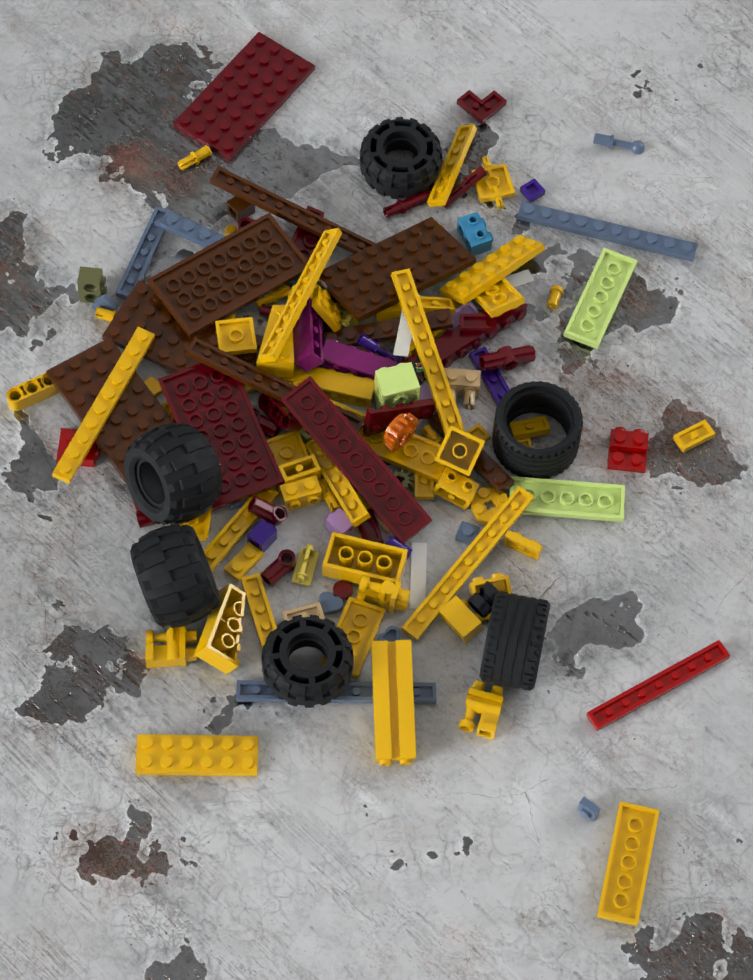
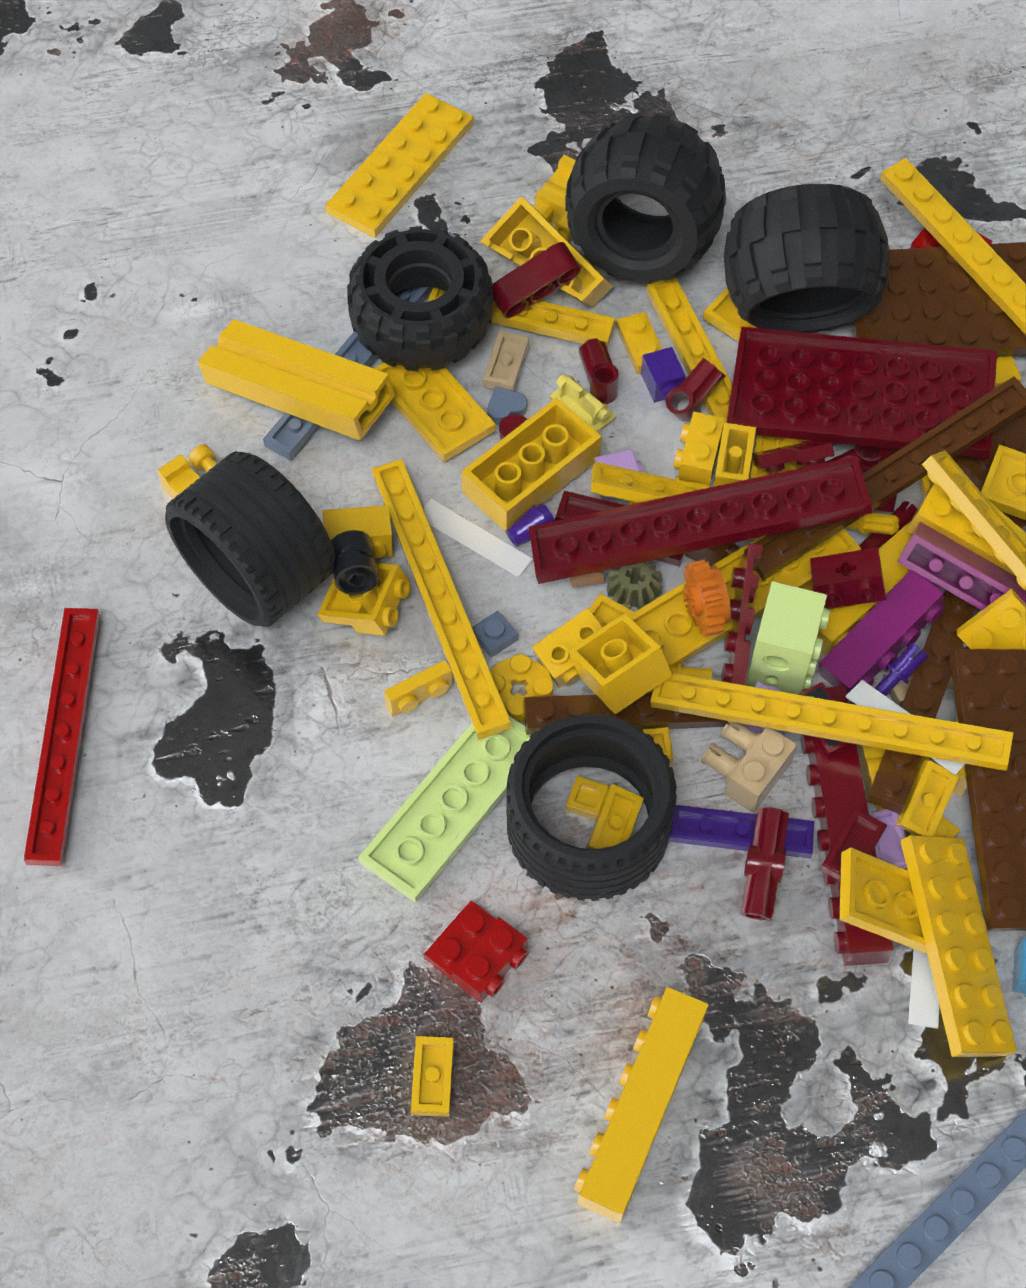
camera: 125 degrees right, 0 degrees up
yellow hips [357,575,411,614] -> none
sand blue tile [378,626,400,642] -> none
yellow pin [546,285,564,310] -> none
yellowish green plate [563,248,638,349] -> none
none -> dark red beam [492,242,581,318]
none -> yellow brick [574,987,709,1224]
none -> dark red plate [752,440,835,472]
none -> dark red brick [810,547,887,609]

